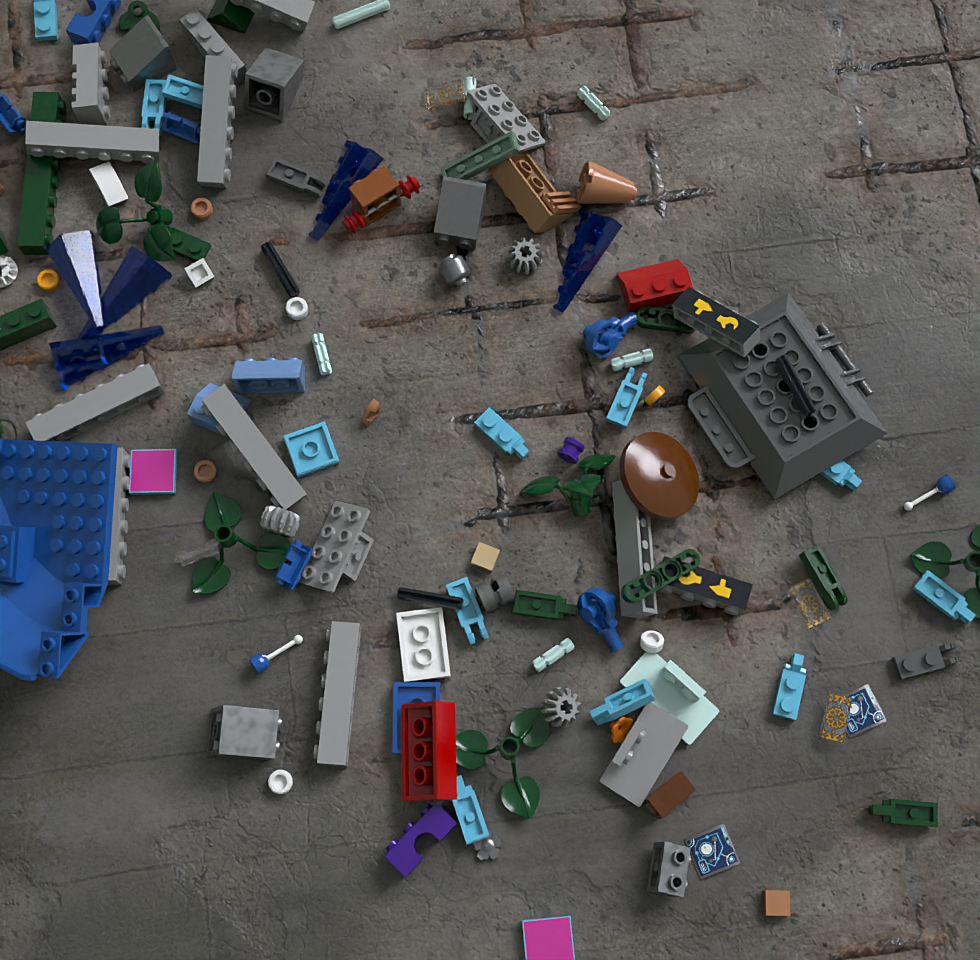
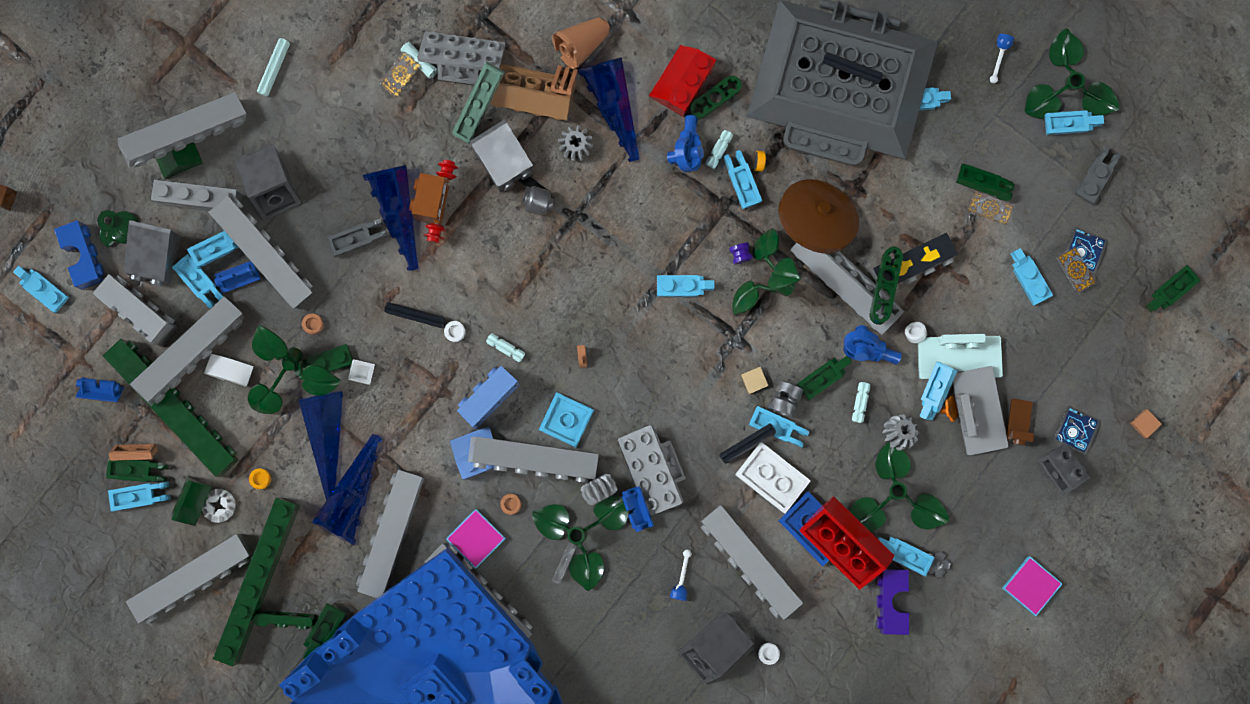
camera: 45 degrees left, 10 degrees up
clear blue wedge [45,230,106,331] -> none
brick [672,287,761,357] -> none

